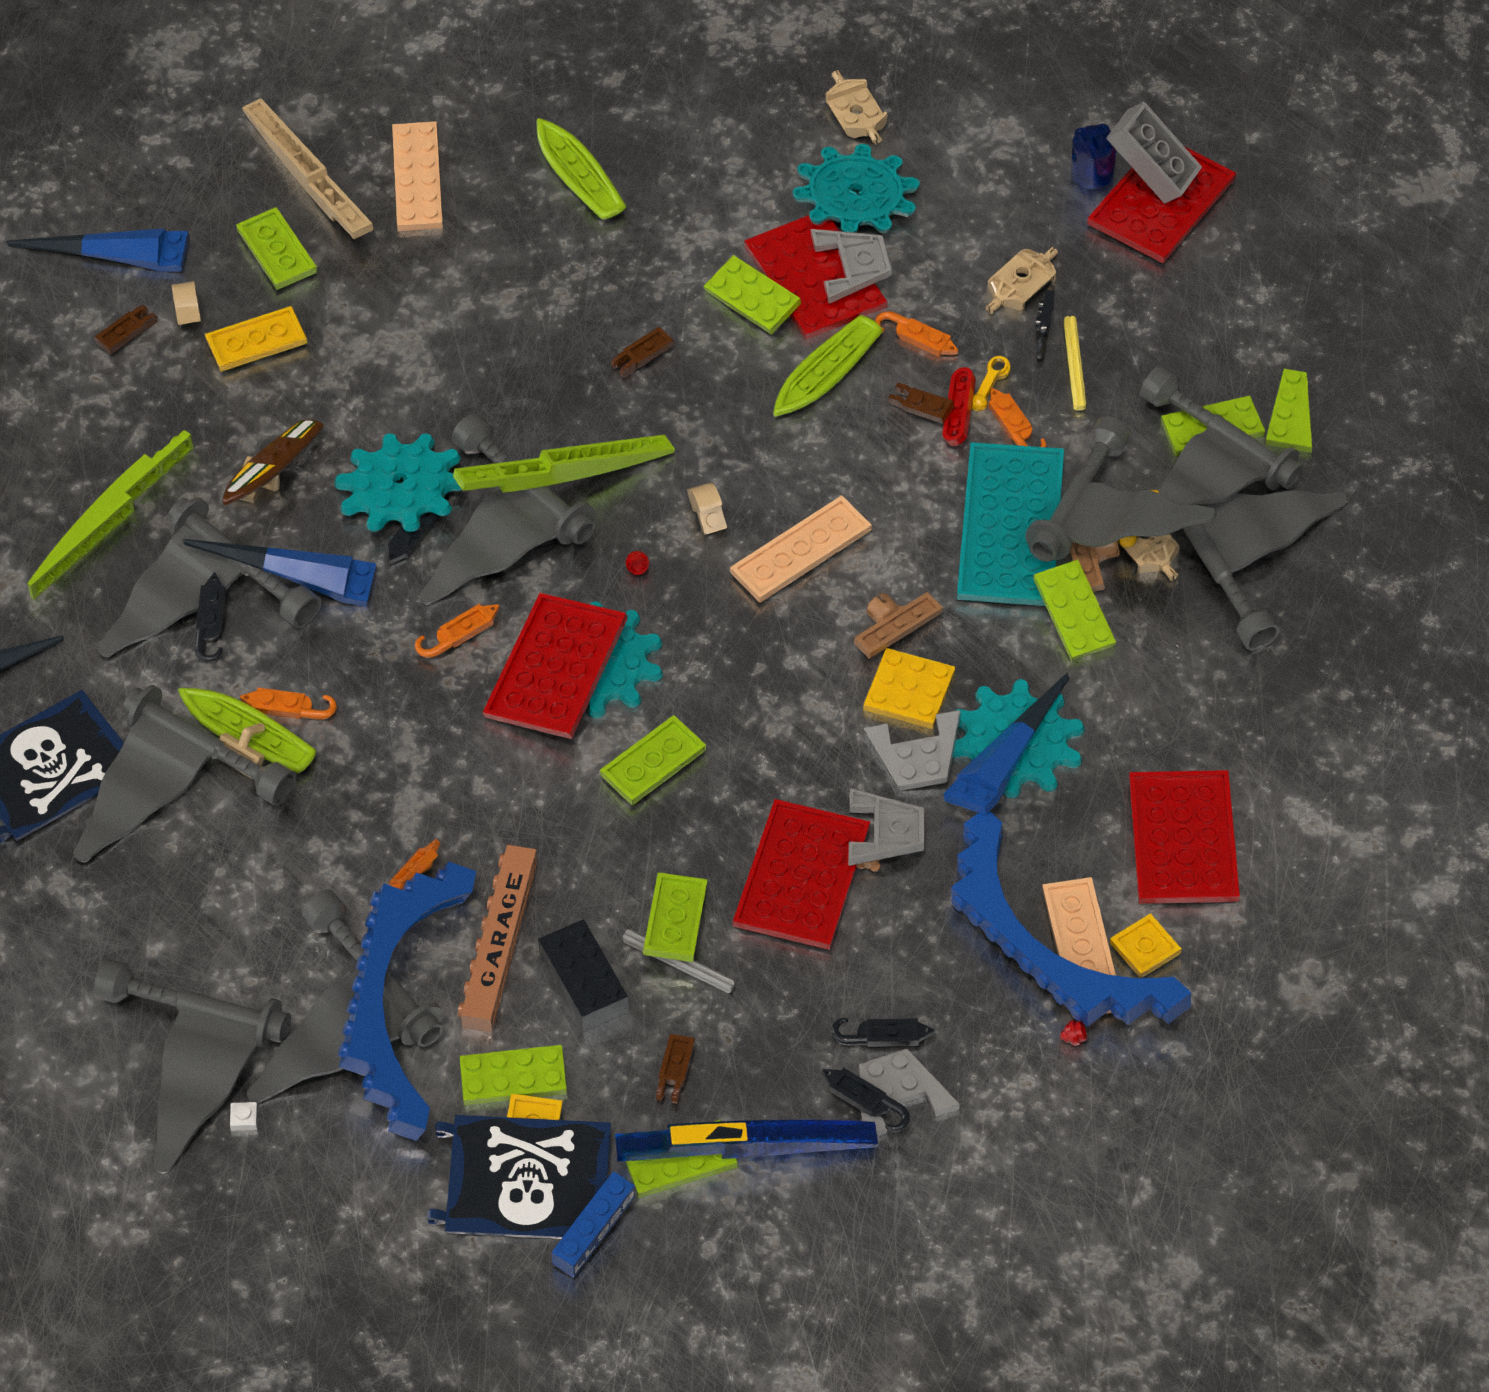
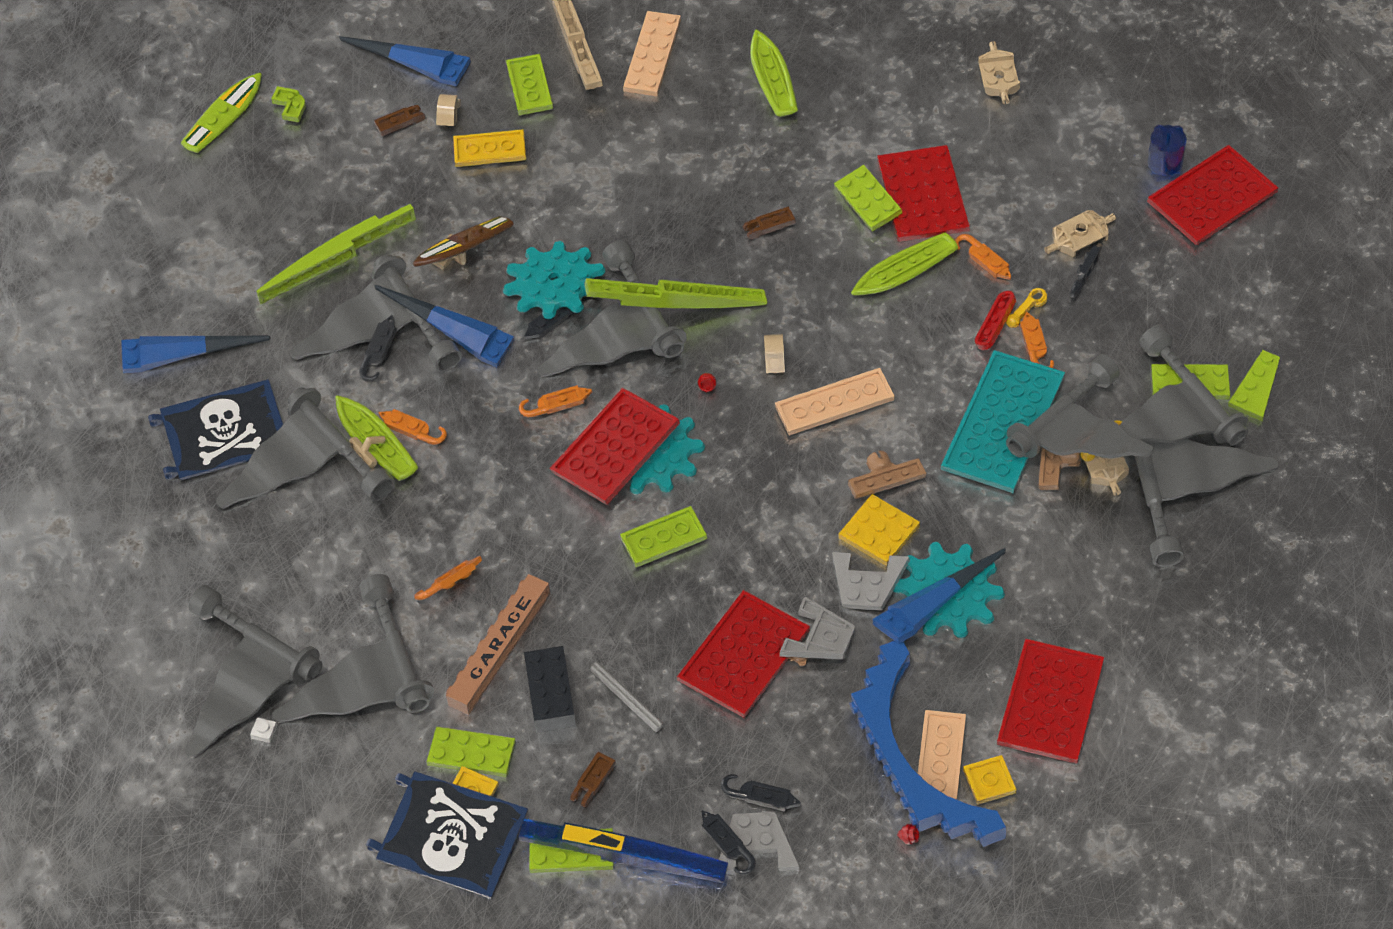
camera: 20 degrees right, 0 degrees up
blue arch [338,861,476,1141] -> none
blue brick [551,1171,635,1278] -> none
lime plate [643,872,707,962] -> none
teal plate [793,144,920,233] -> none
light grey wing [811,229,892,303] -> none
reddish brown hinge [887,383,954,424] -> none
lime plate [1033,559,1116,661] -> none
light yellow axle [1064,316,1086,411] -> none
light grey brick [1106,102,1202,204] -> none

